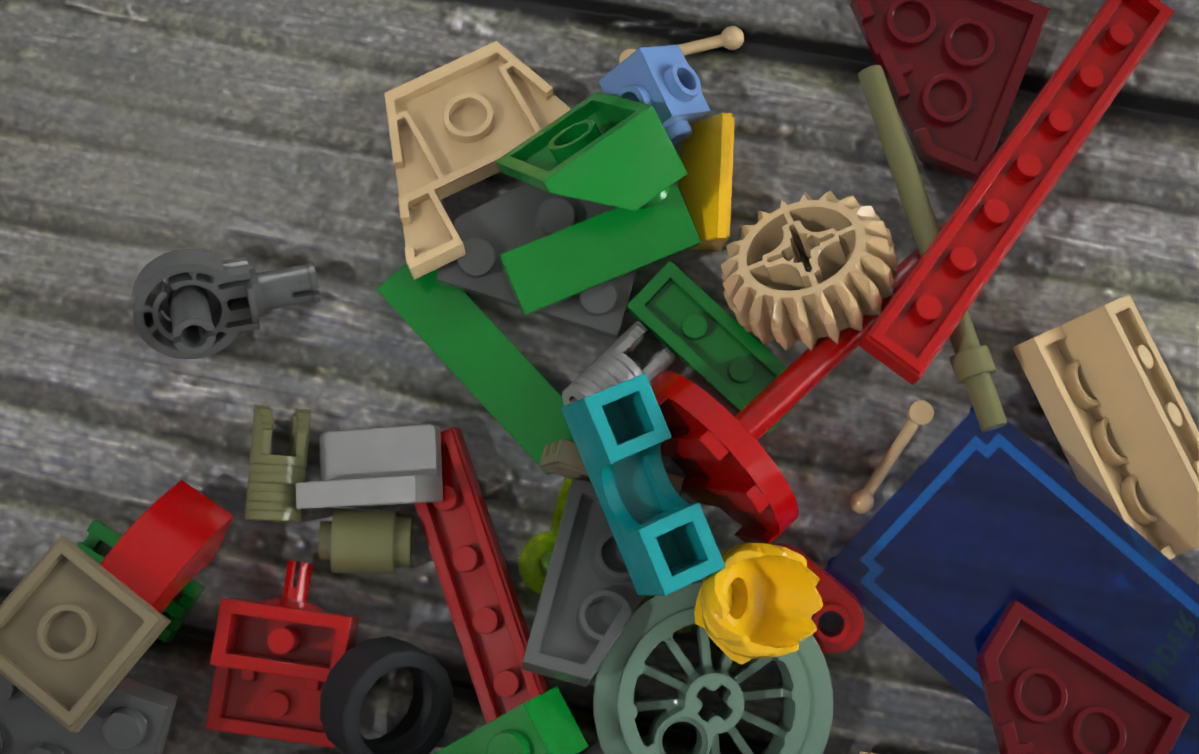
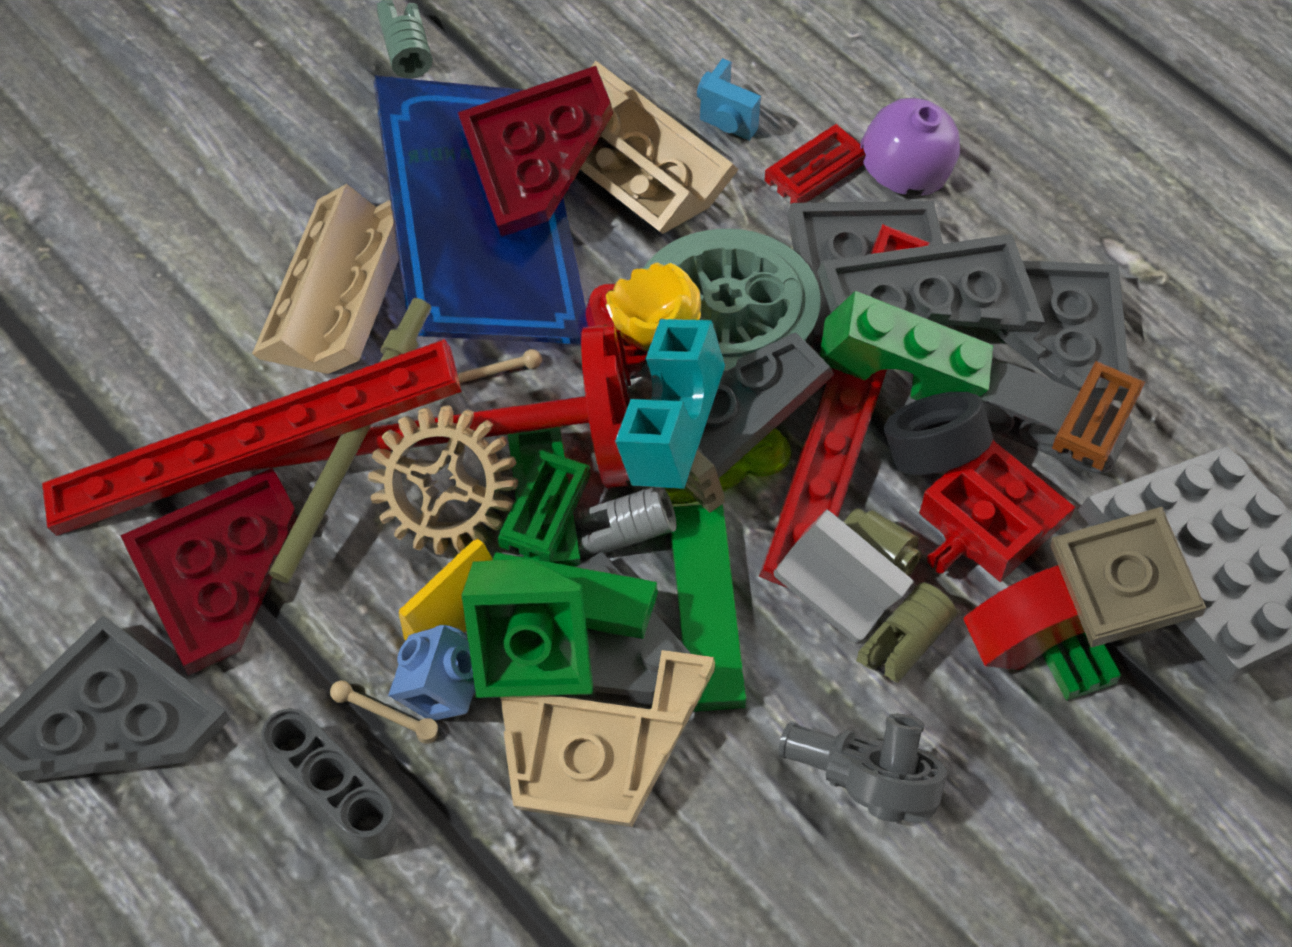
camera: 145 degrees left, 25 degrees down
none -> green tile [498,450,591,562]

